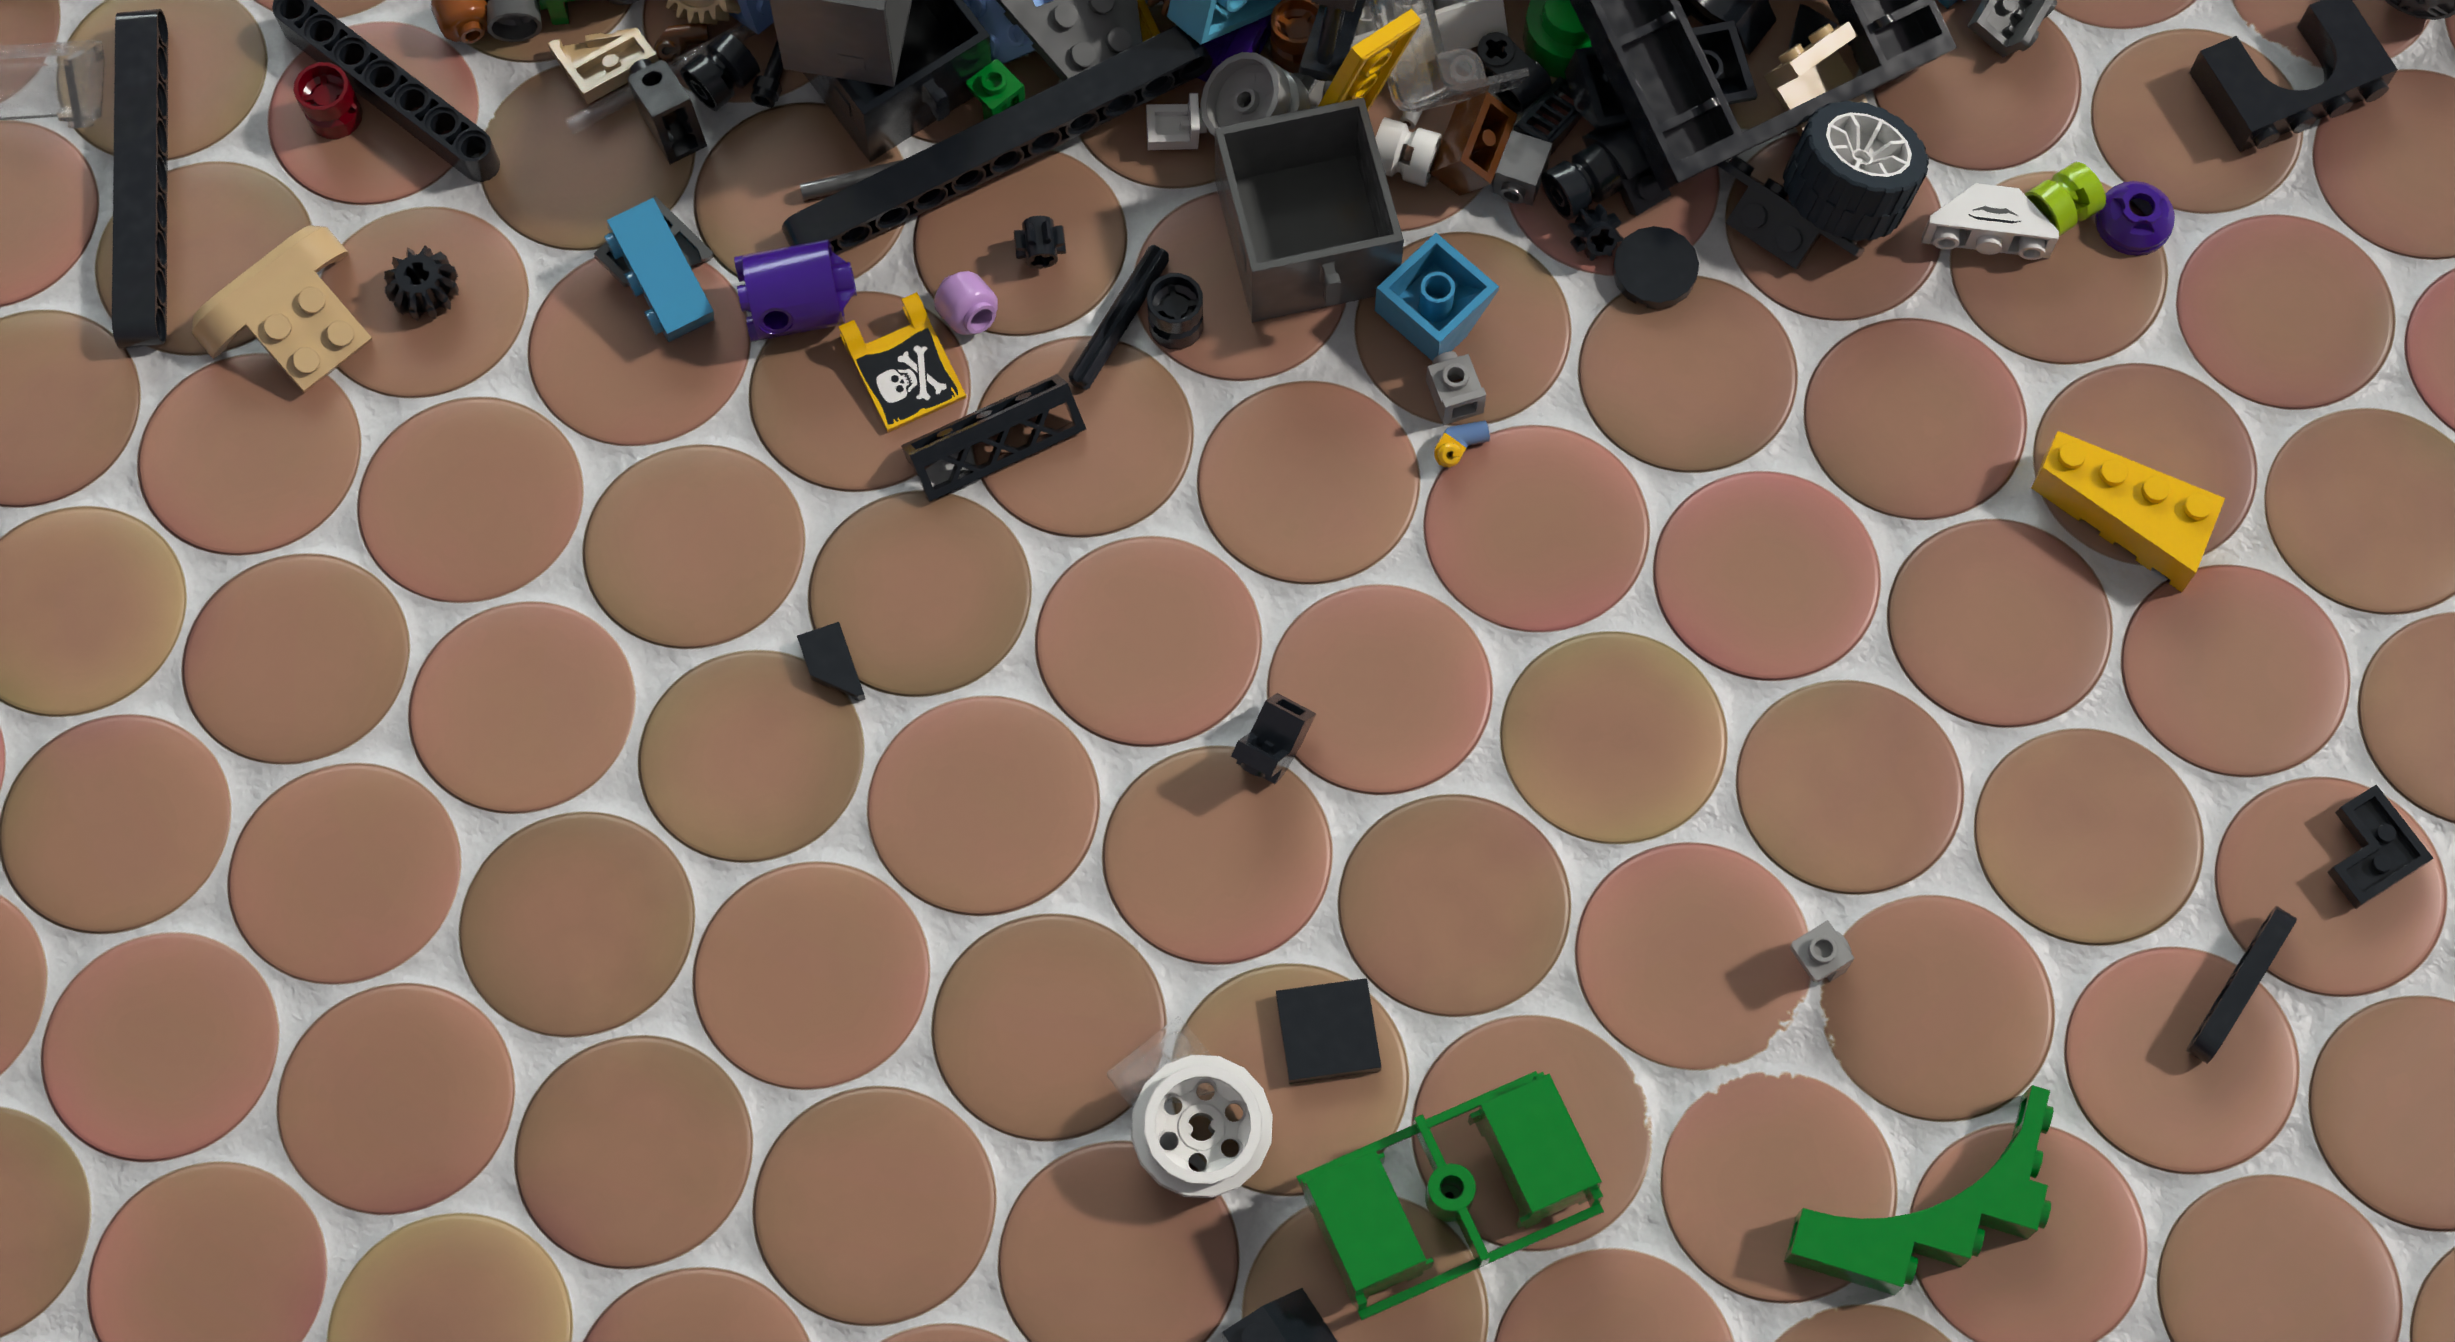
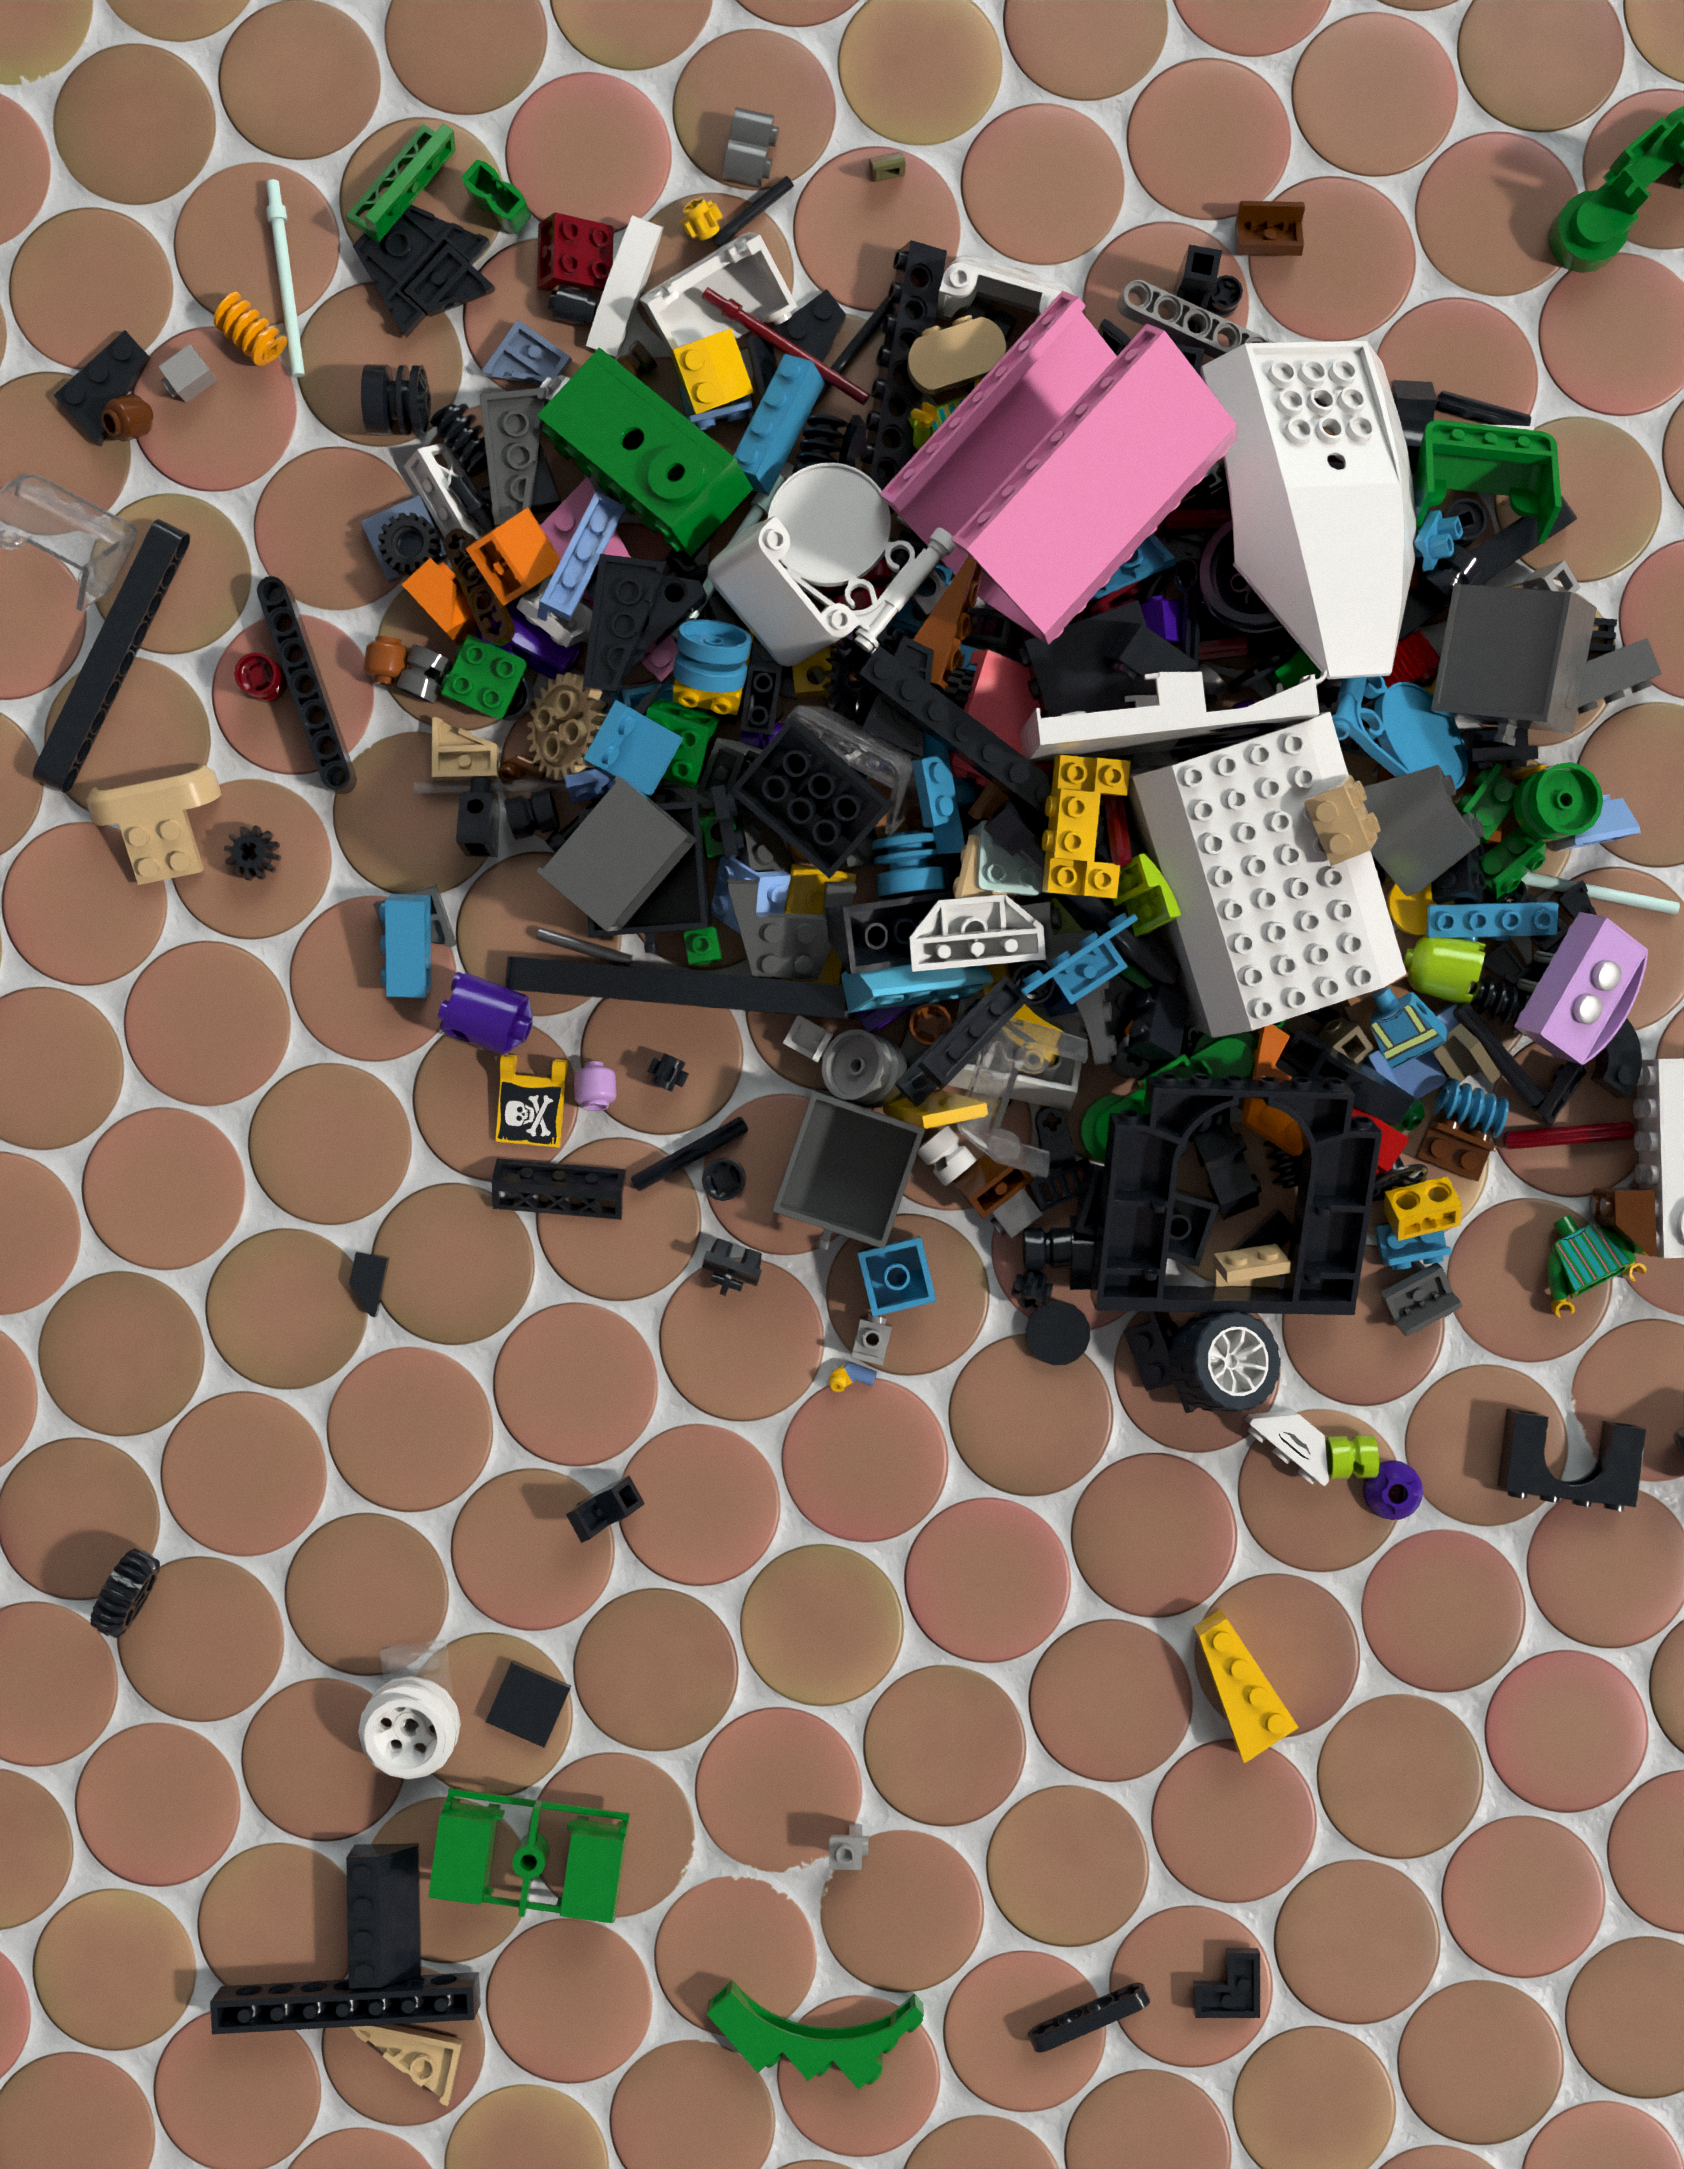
camera: 30 degrees right, 20 degrees up
none -> black gear [90,1548,160,1638]
none -> black hips [702,1238,762,1296]

